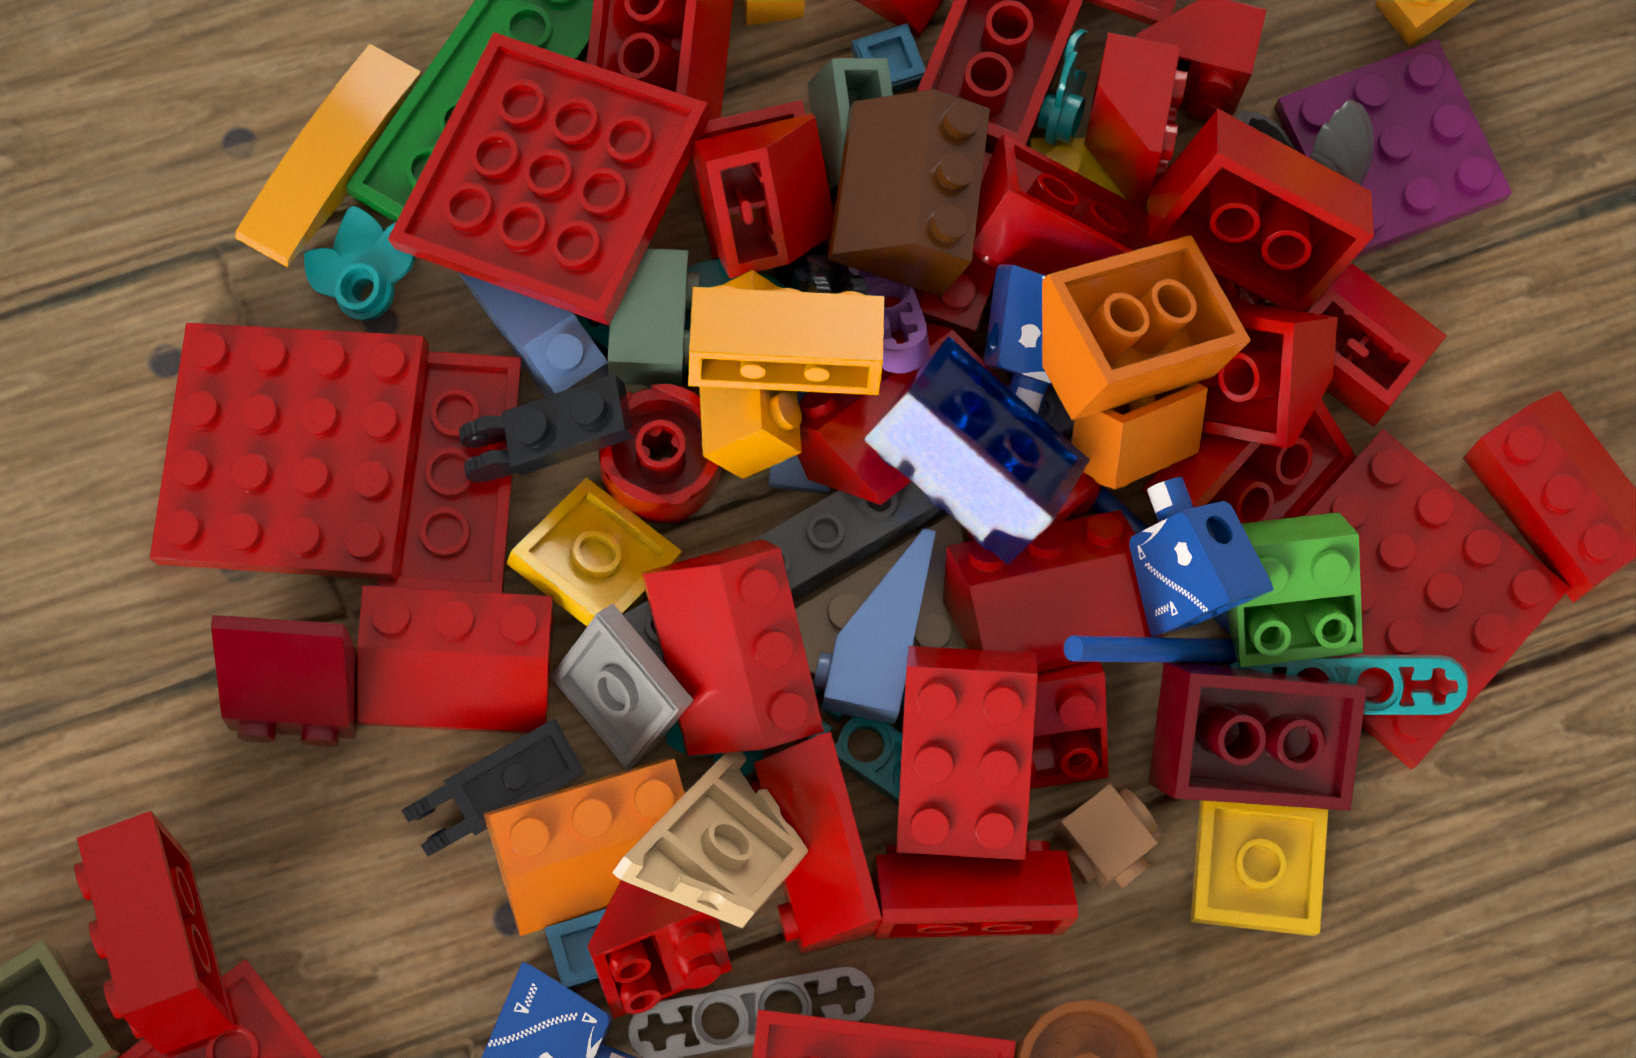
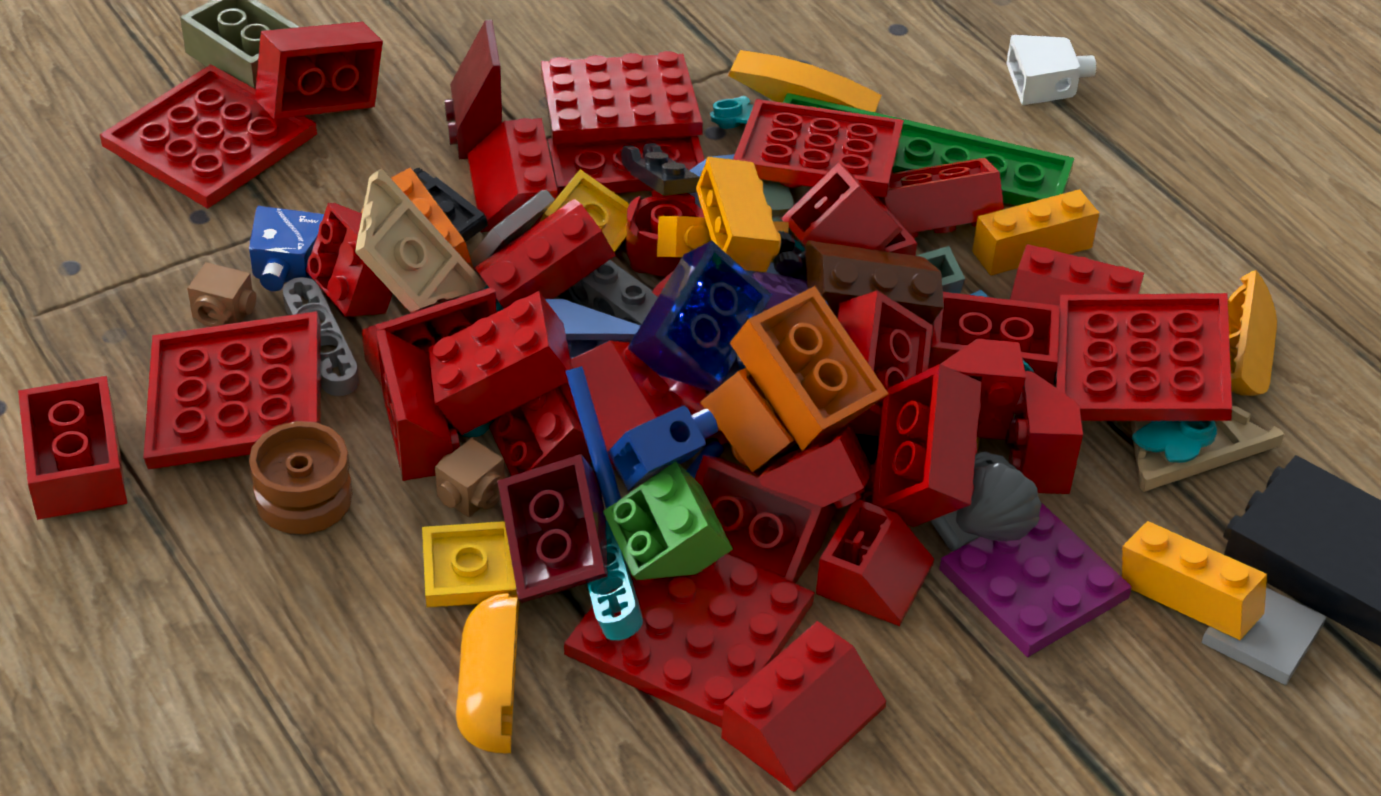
camera: 85 degrees right, 30 degrees down
none -> light orange brick [456,593,519,753]

